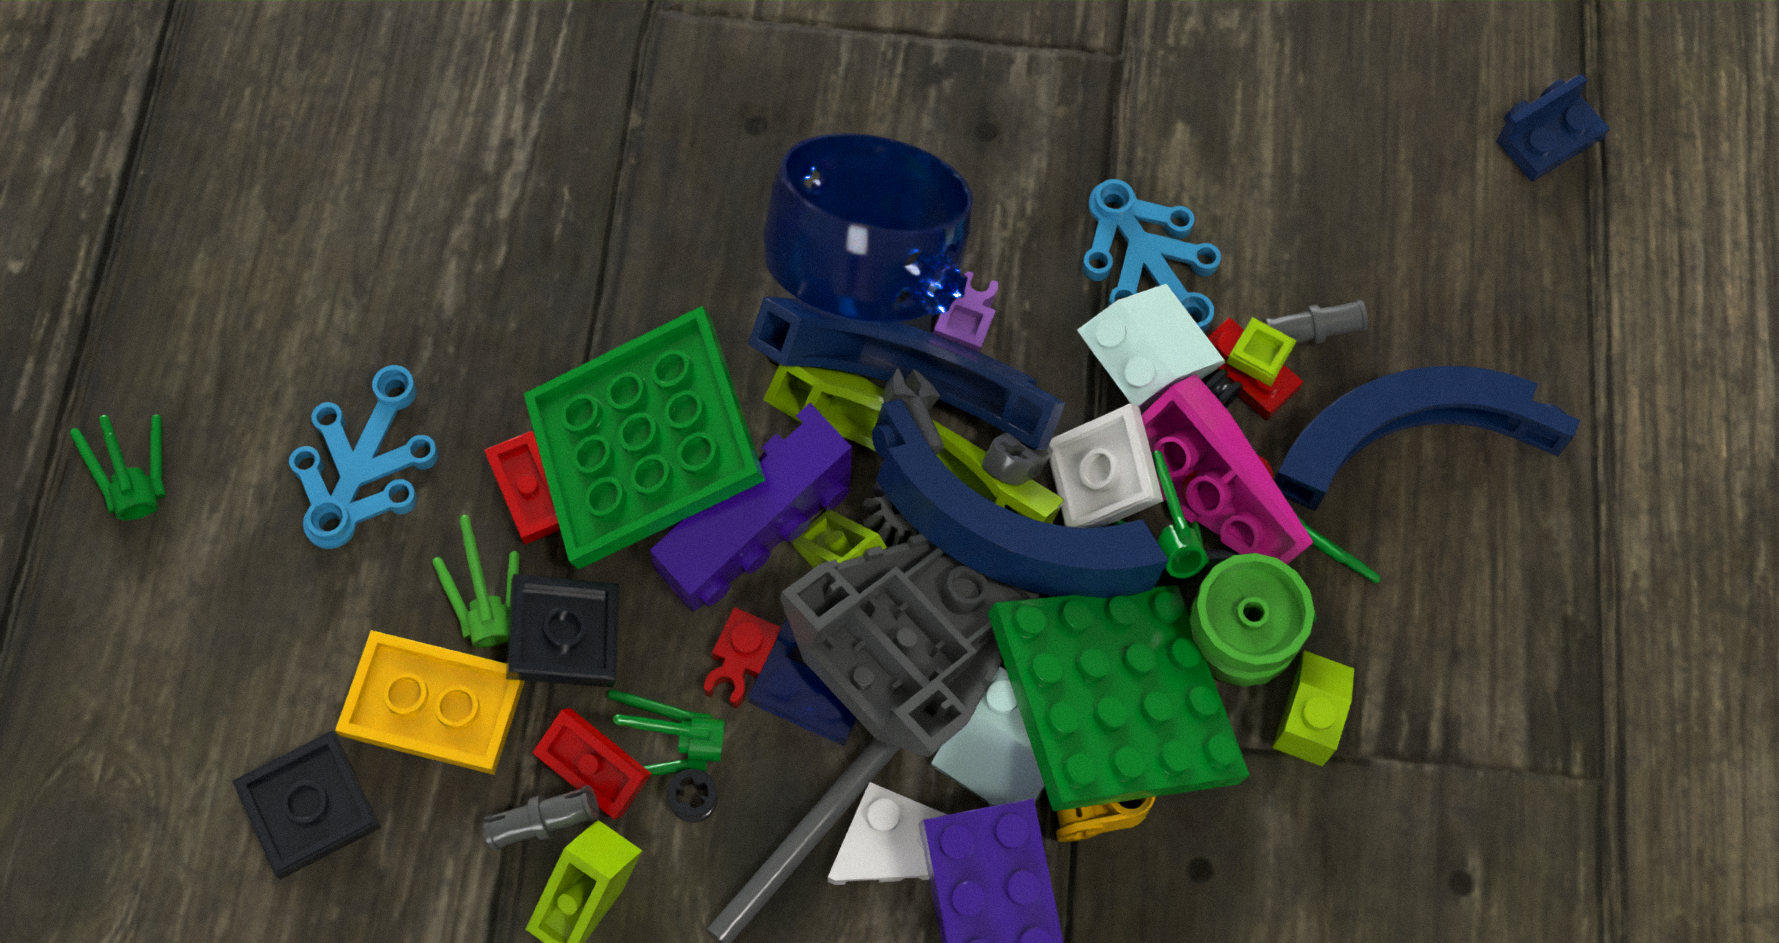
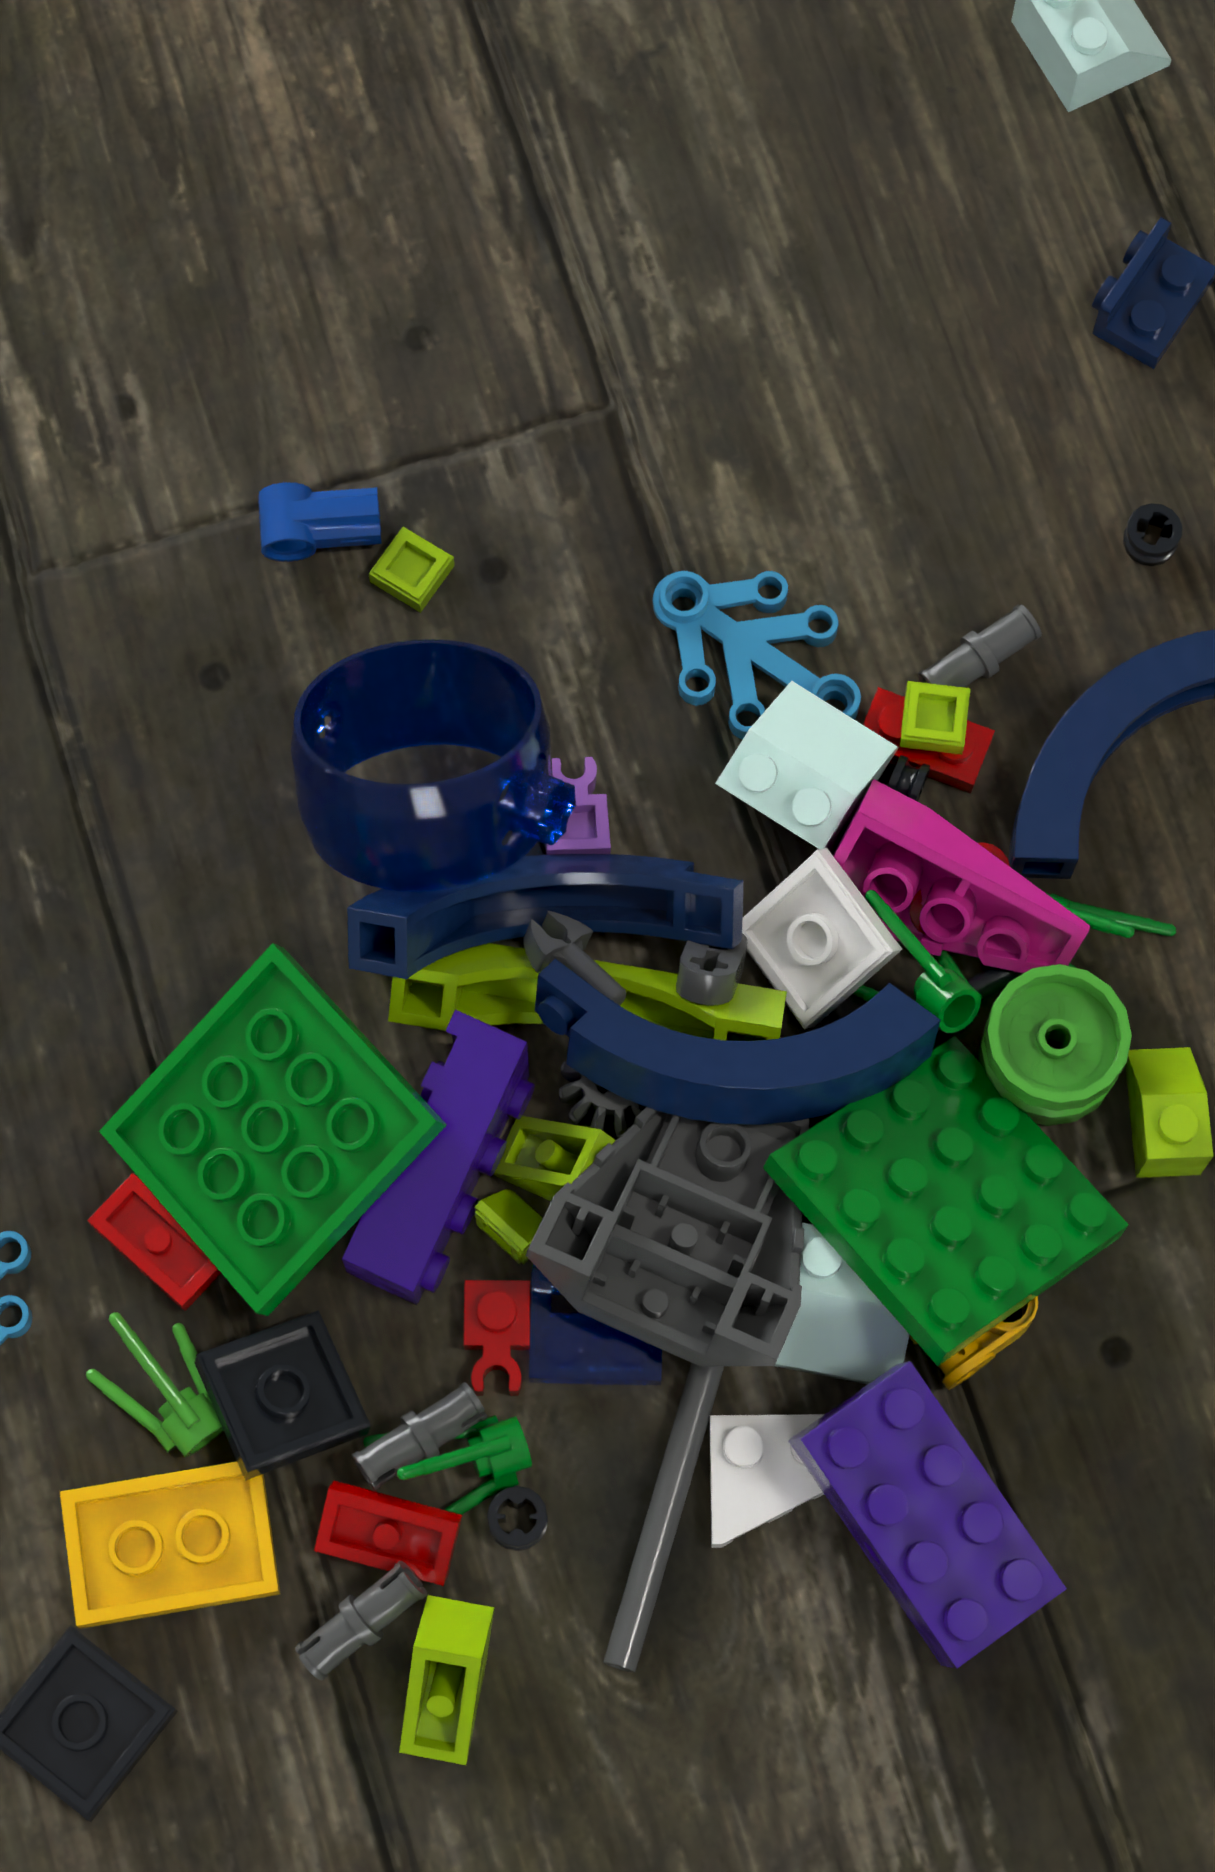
camera: 20 degrees left, 5 degrees up
none -> blue piece [258,482,382,562]
none -> dark grey pin [352,1382,488,1491]
none -> lime tile [369,527,455,613]
none -> lime slope [475,1189,543,1265]
none -> black bush [1123,503,1182,566]

